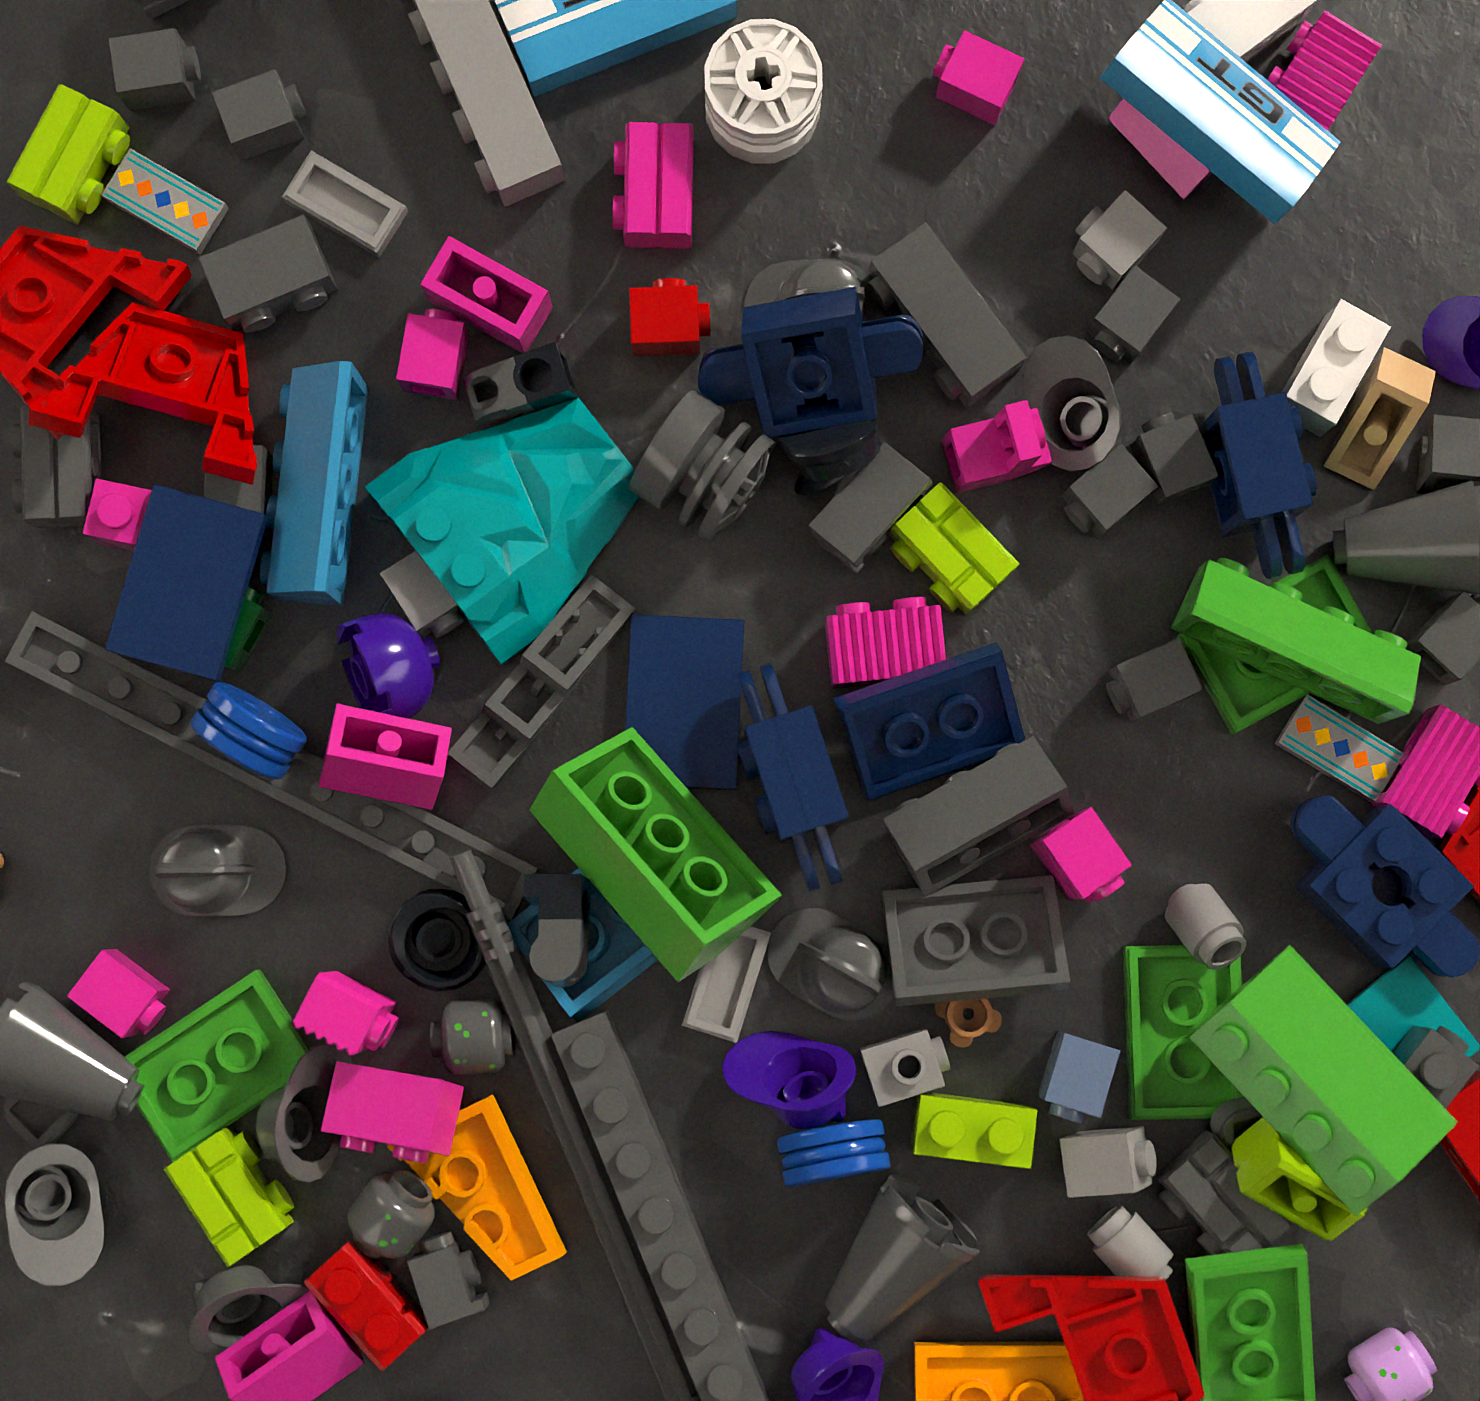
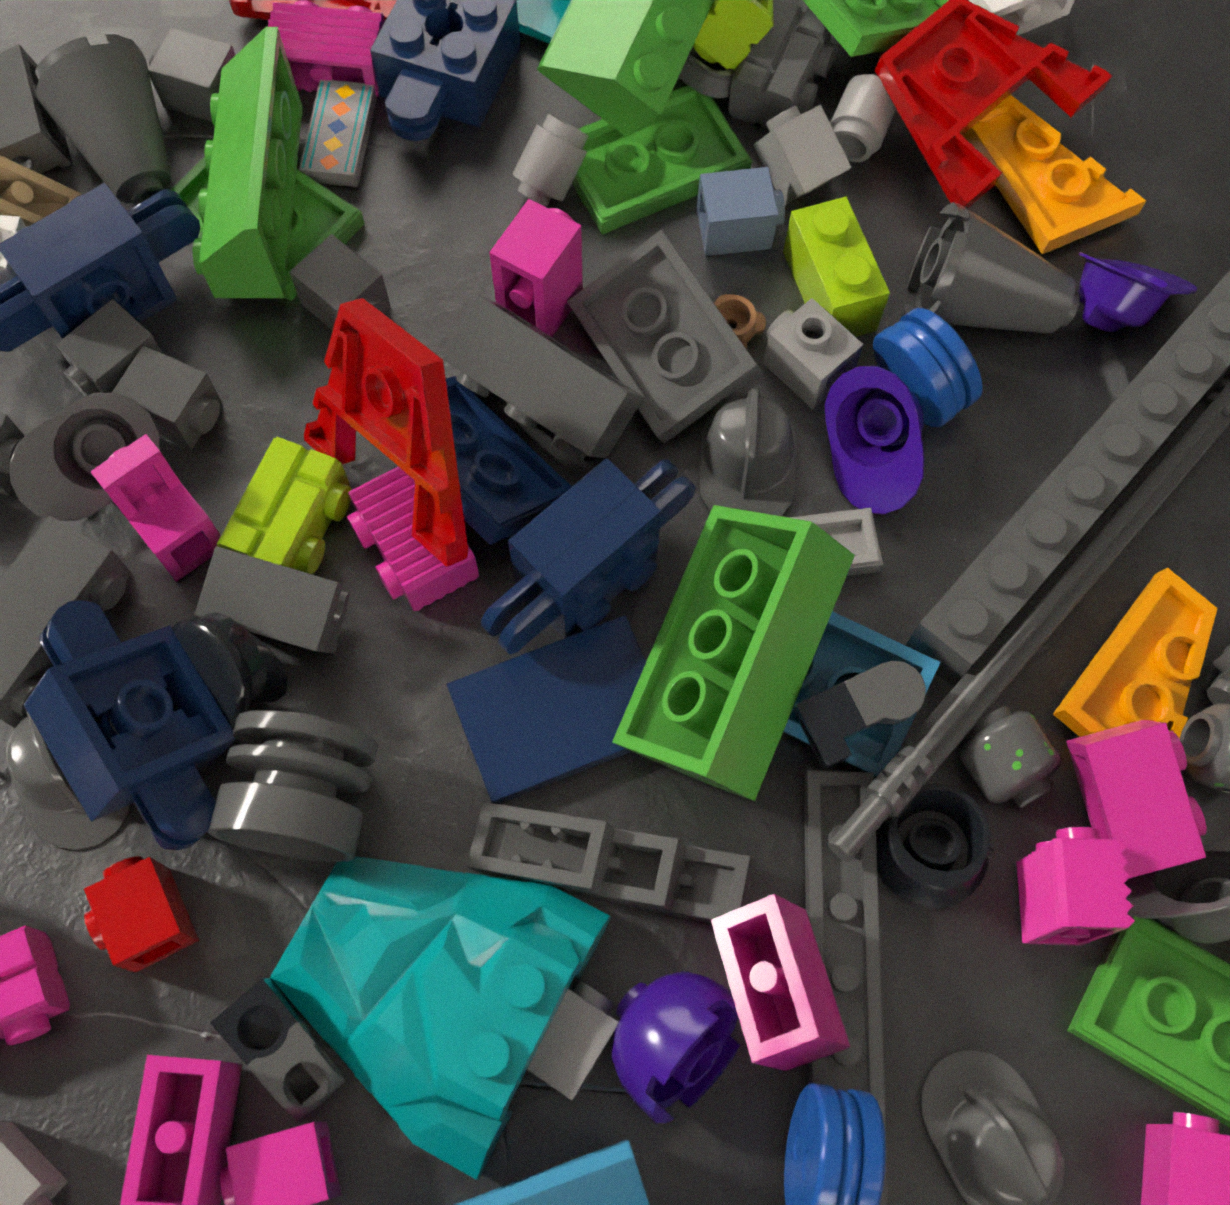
camera: 115 degrees left, 15 degrees down
none -> red wing [304,298,468,567]

